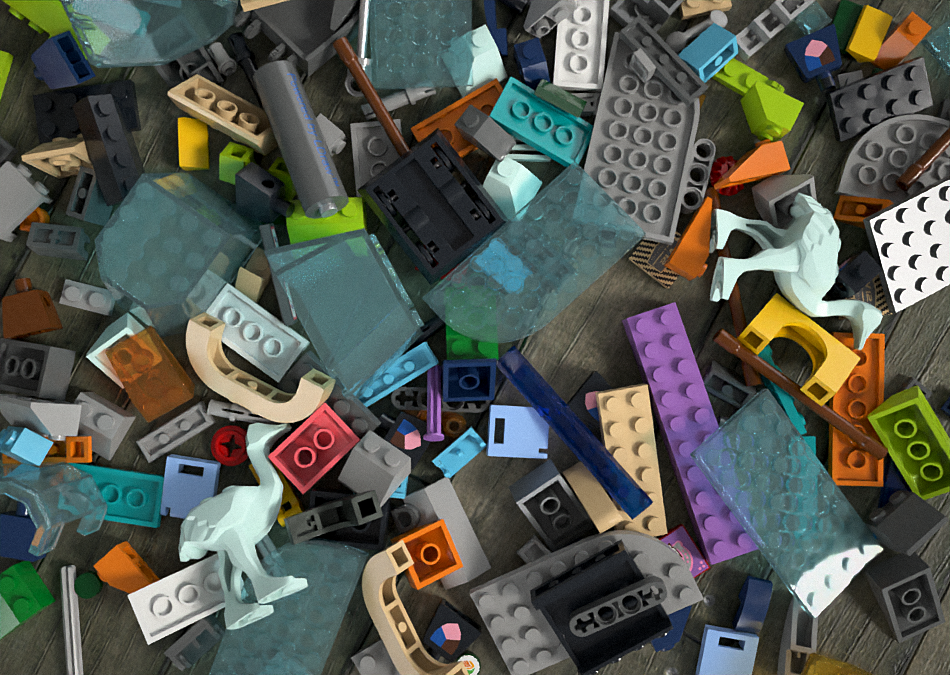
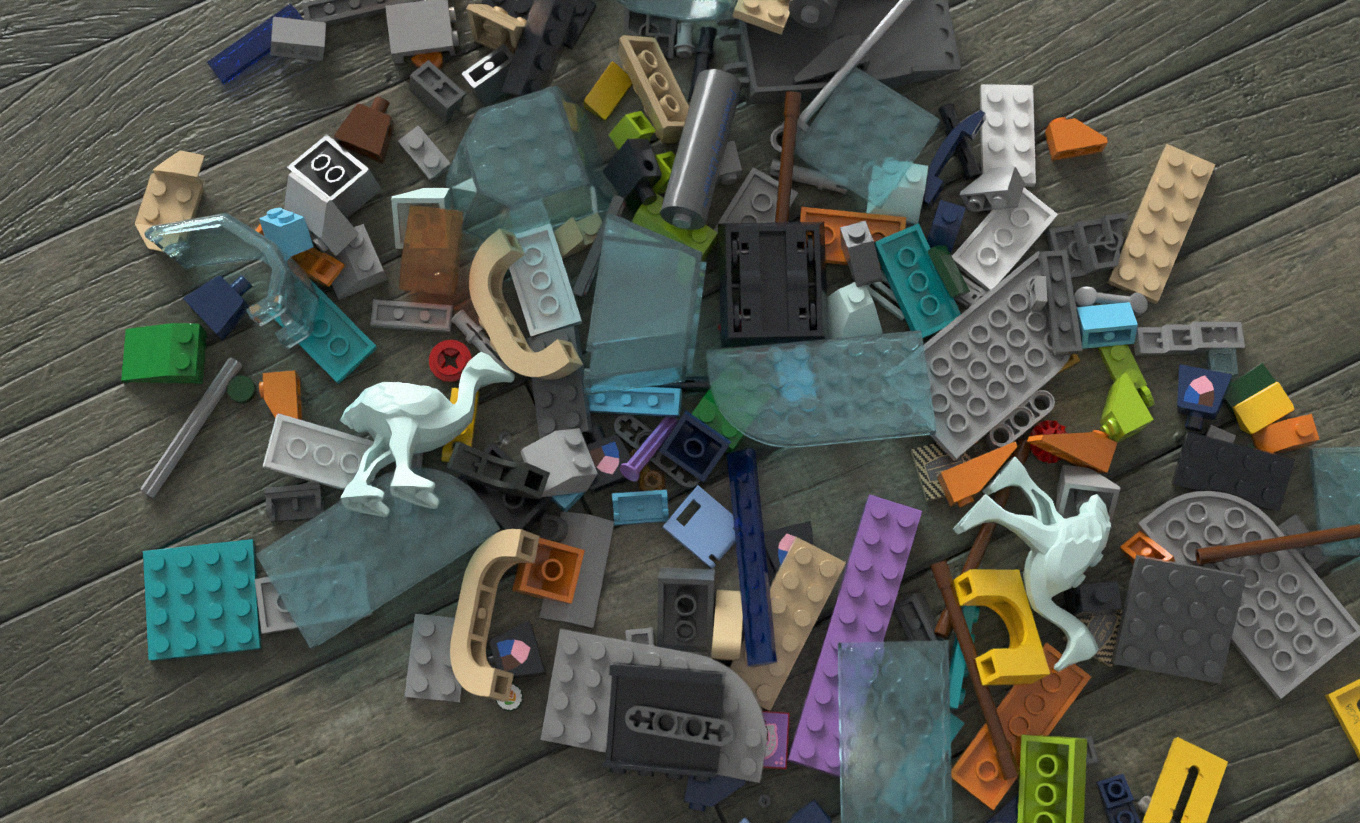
camera: 30 degrees right, 10 degrees down
light blue container [160,454,221,519] -> none
coral slope [268,402,361,494] -> none

